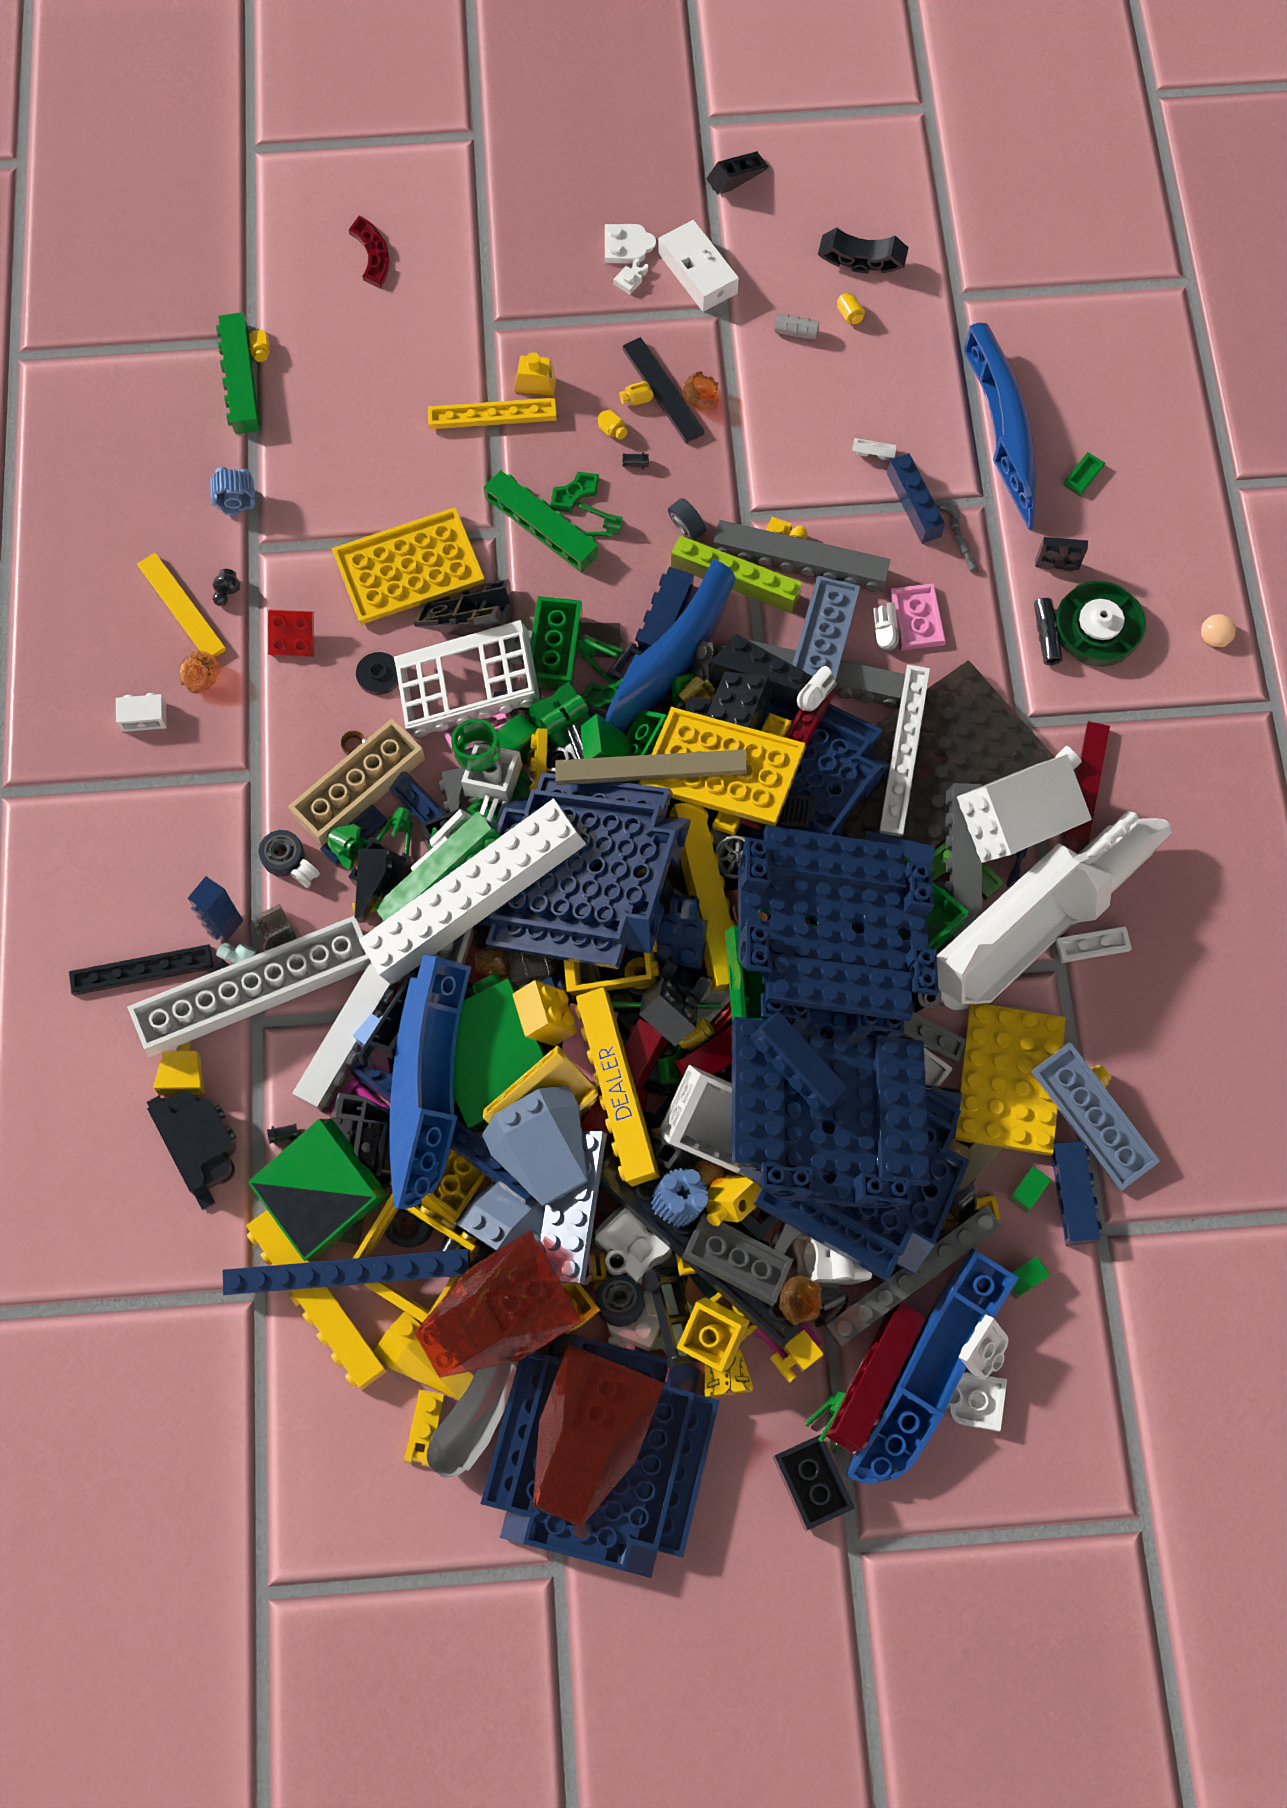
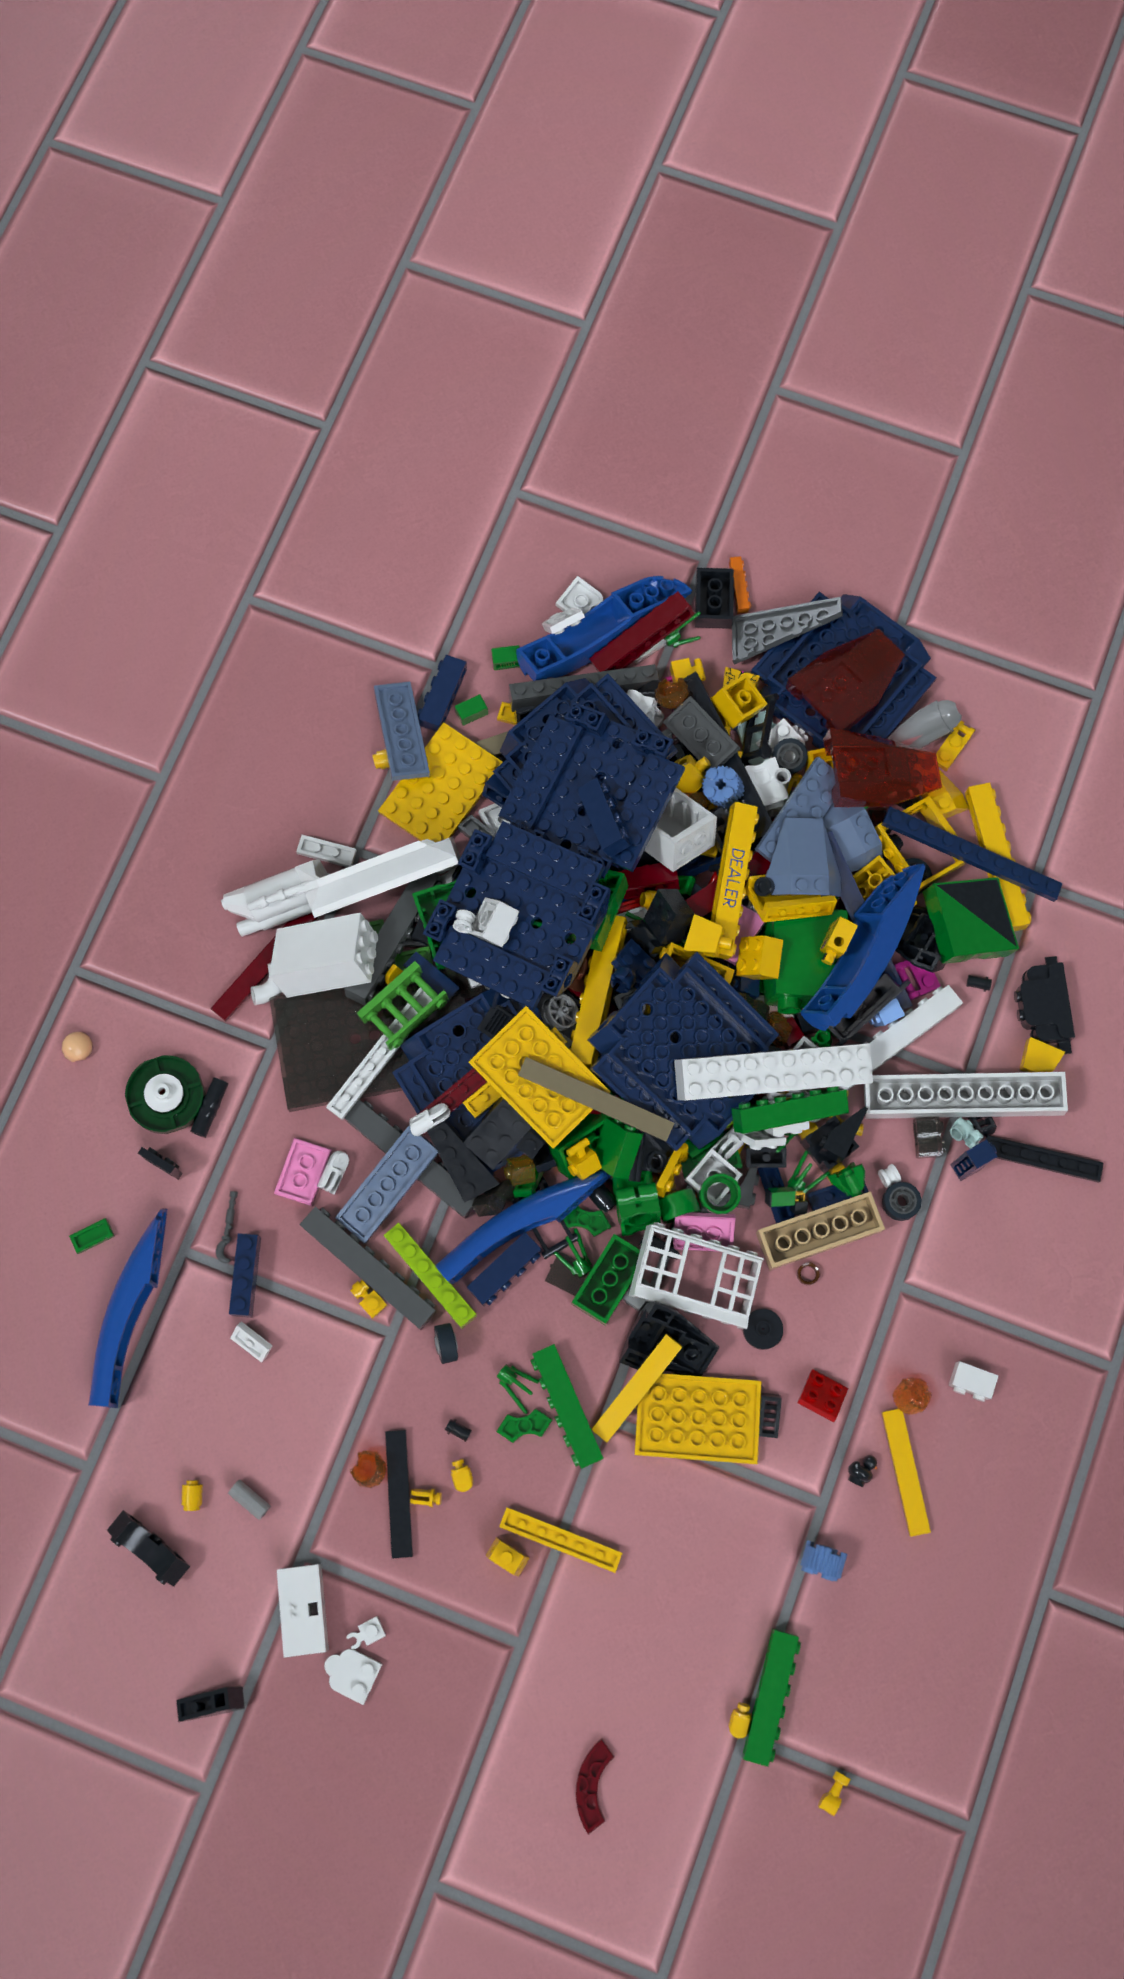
camera: 155 degrees left, 5 degrees up
none -> bright green fence [357,961,448,1051]
none -> yellow tile [385,964,403,984]
none -> white wheel [453,910,476,933]
none -> white slope [469,897,519,947]
none -> yellow brick [566,1138,602,1180]
none -> yellow tile [591,1334,683,1443]
none -> yellow torso [683,914,734,957]
none -> orange piece [729,556,751,614]
none -> dark grey wing [732,597,843,665]
none -> black tile [754,877,775,897]
none -> black slope [759,1393,782,1438]
none -> piece [765,1187,808,1215]
none -> yellow leg [818,1771,851,1816]
none -> yellow torso [820,917,858,965]

